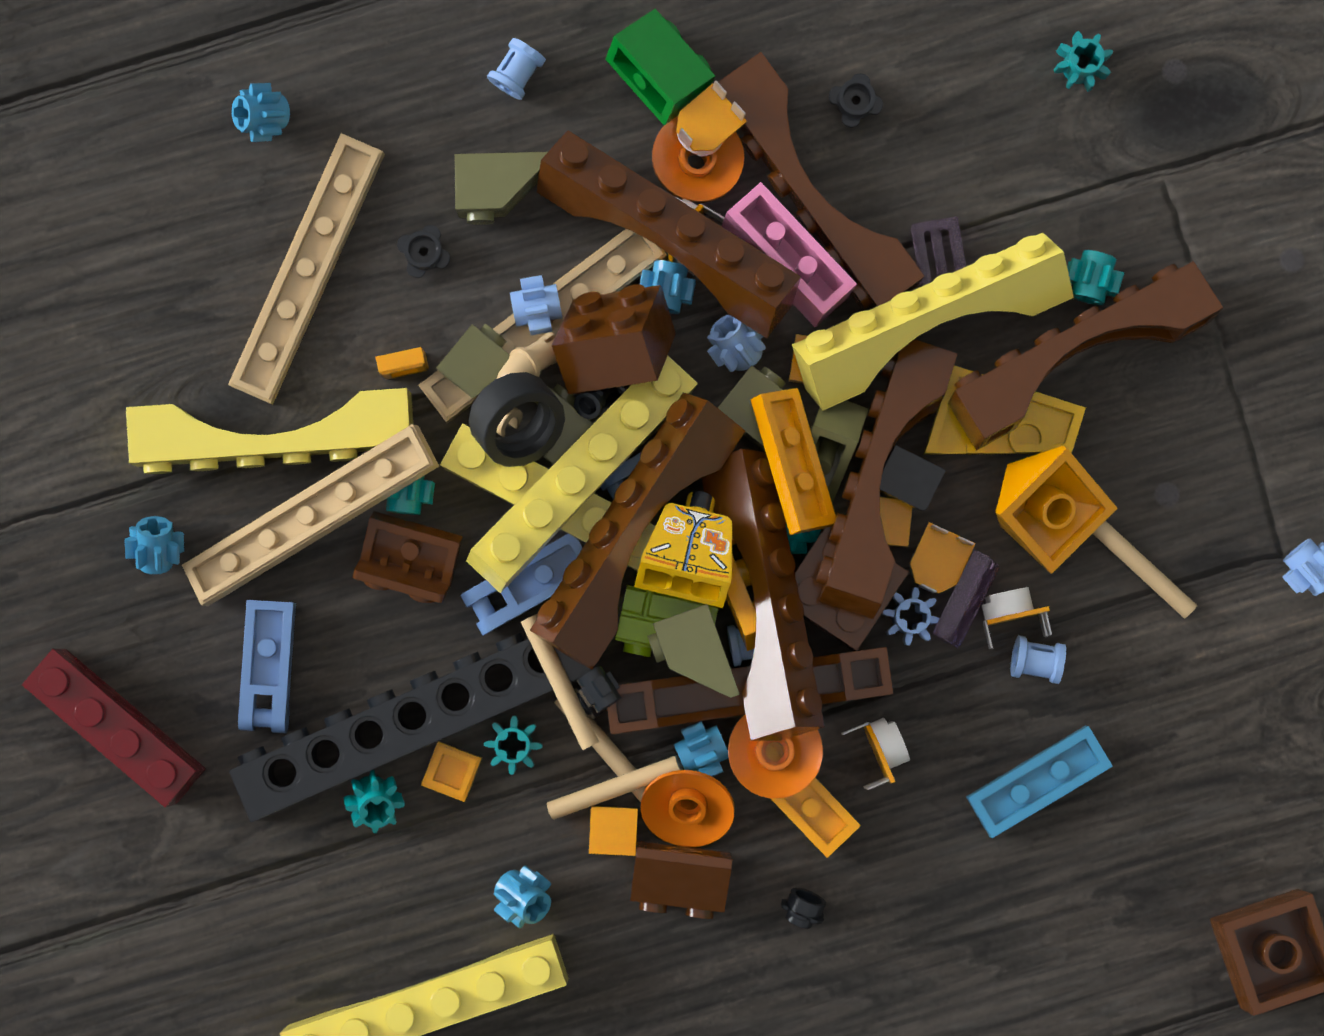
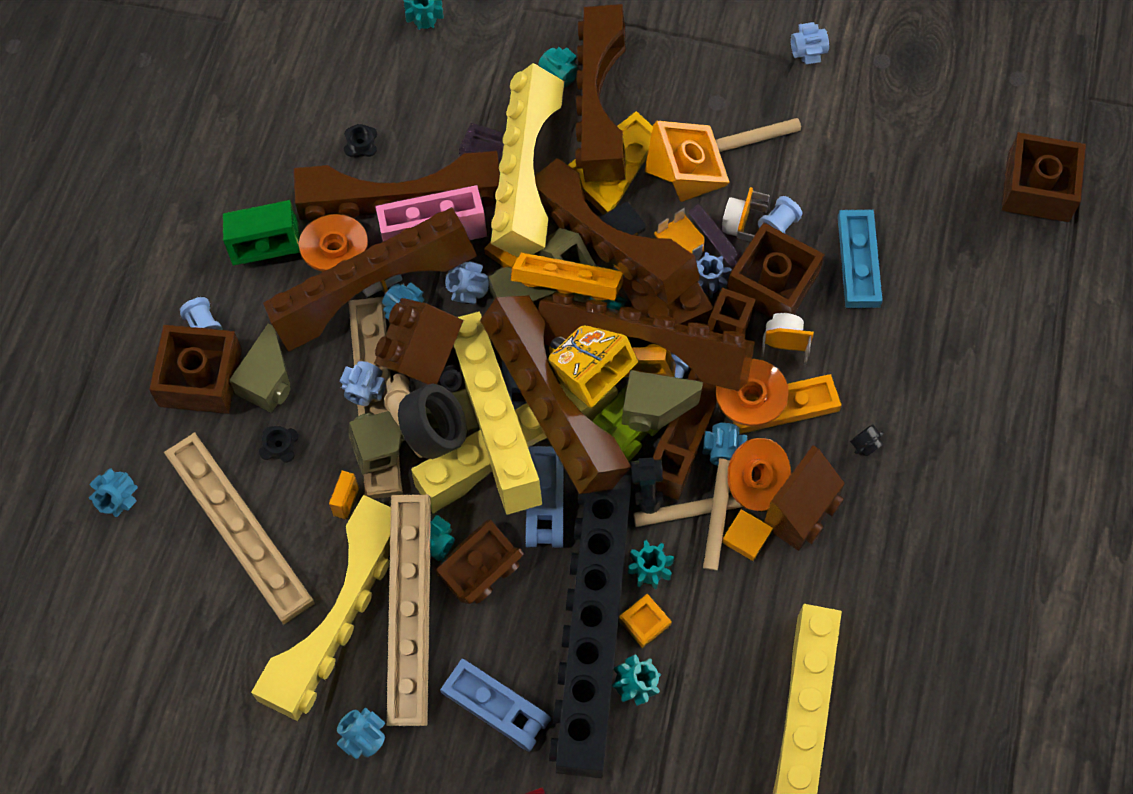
camera: 60 degrees left, 20 degrees down
dark azure gear [494,865,551,928] -> none
tan bar [521,614,599,750] -> none
light orange piece [676,81,747,156] -> none
none -> reddish brown brick [149,324,242,414]
none -> reddish brown brick [727,222,825,319]

